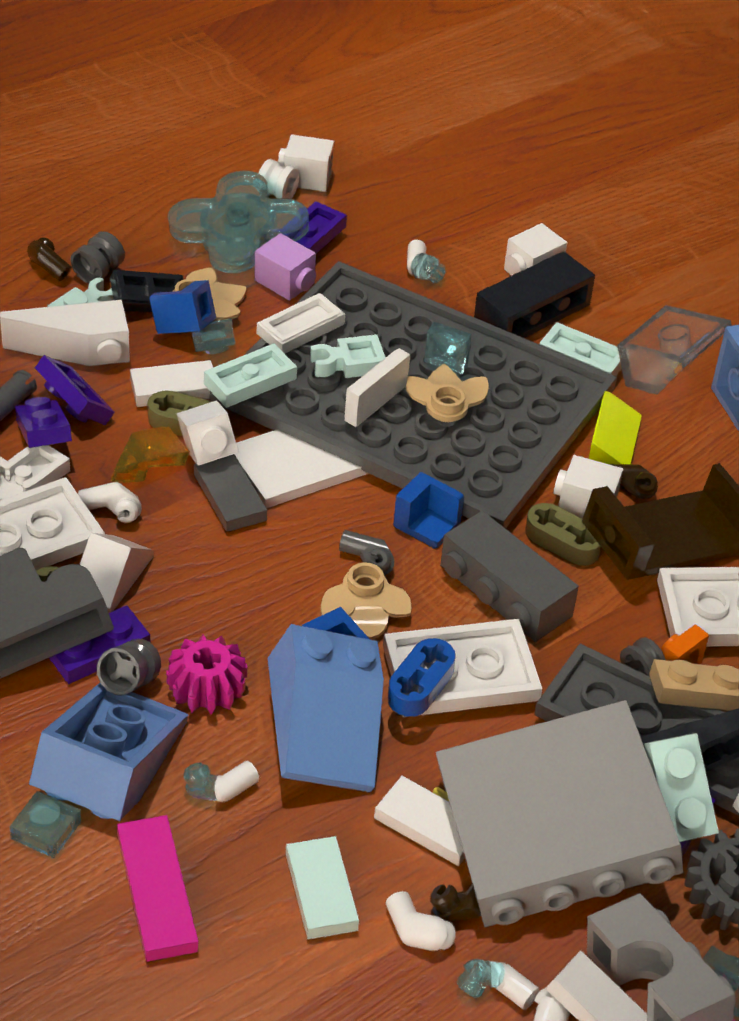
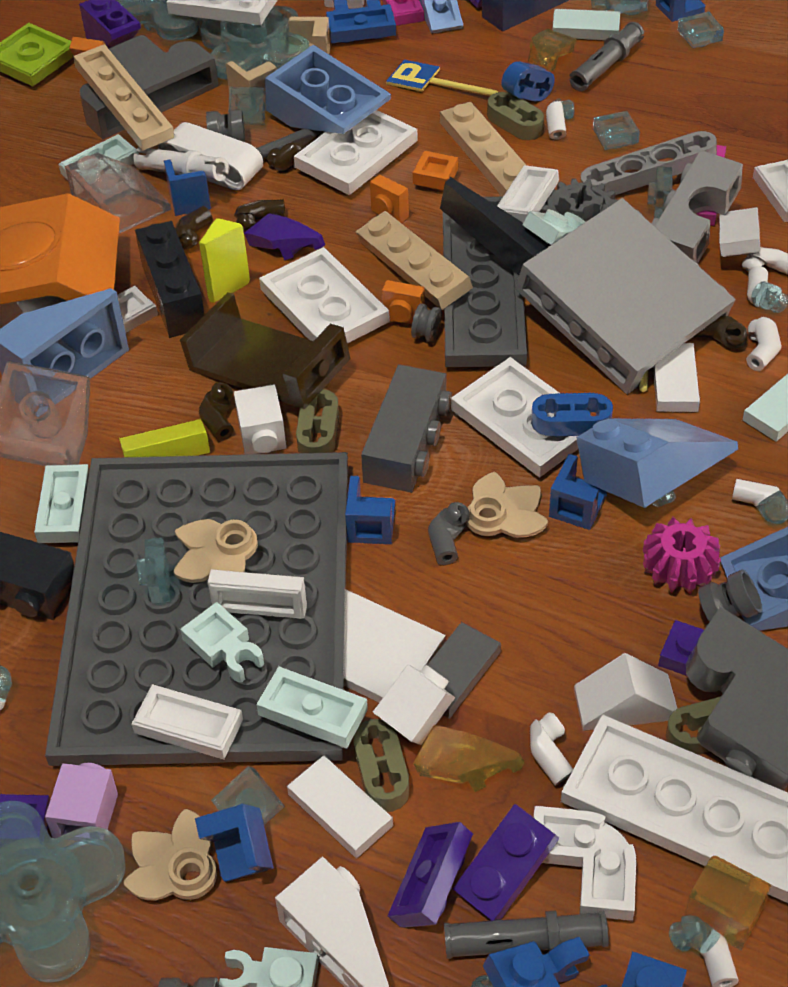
camera: 115 degrees left, 5 degrees up
black tile [110,270,183,312] -> none

